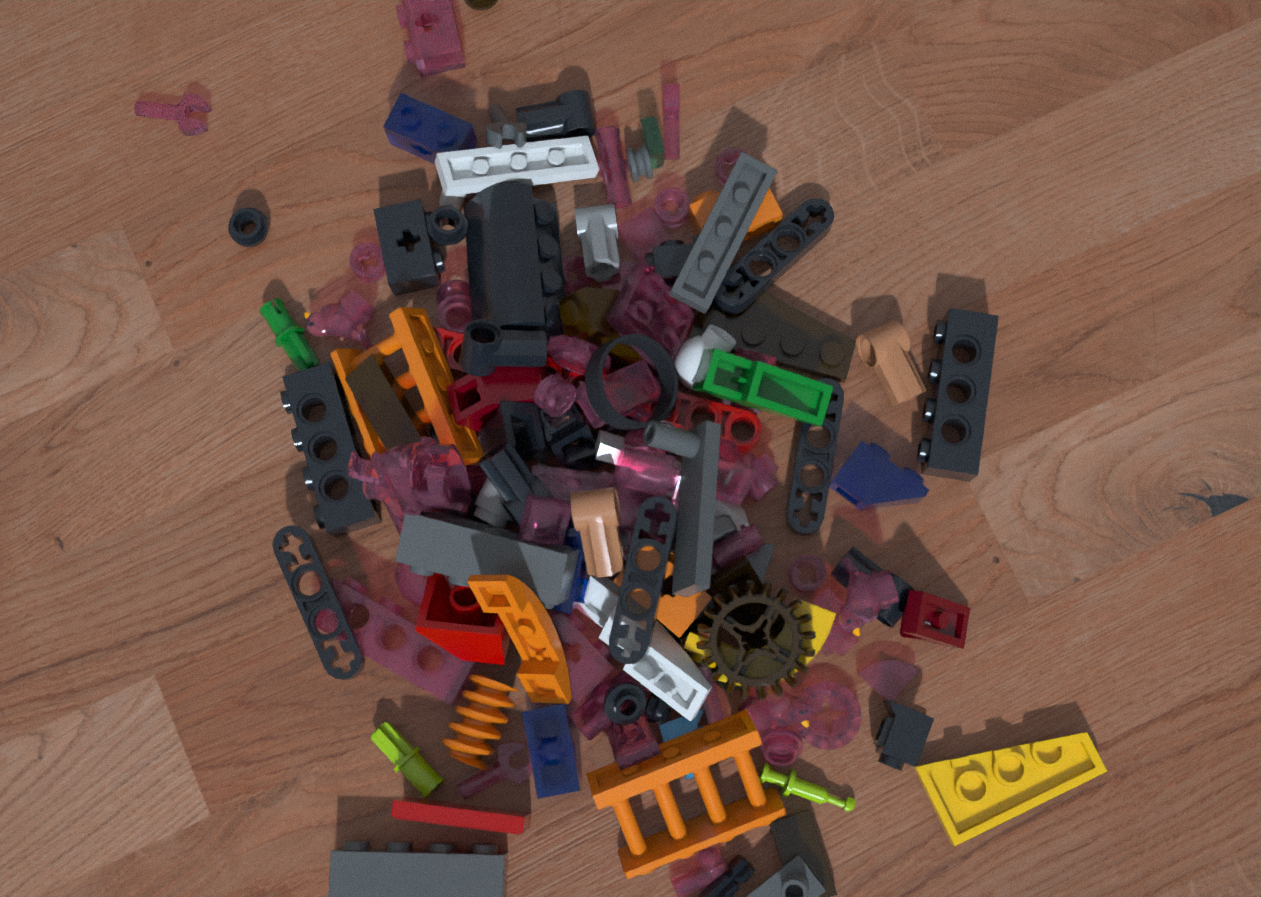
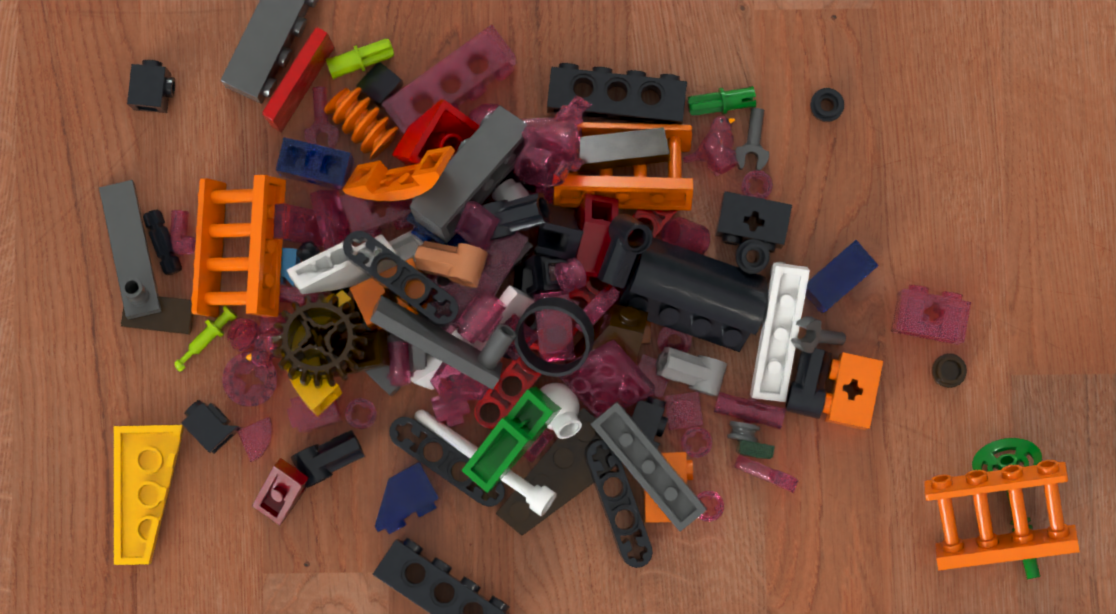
camera: 110 degrees right, 5 degrees up
clear pink bar [134,93,211,136] -> none
black beam [272,525,365,680] -> none
black plate [603,682,646,725] -> none
clear pink animal [839,557,899,637] -> none
nougat piece [855,320,927,407] -> none
none -> black slope [356,62,404,108]
none -> white piece [414,410,557,516]
none -> dark grey bar [734,108,769,173]
none -> orange brick [822,352,883,430]

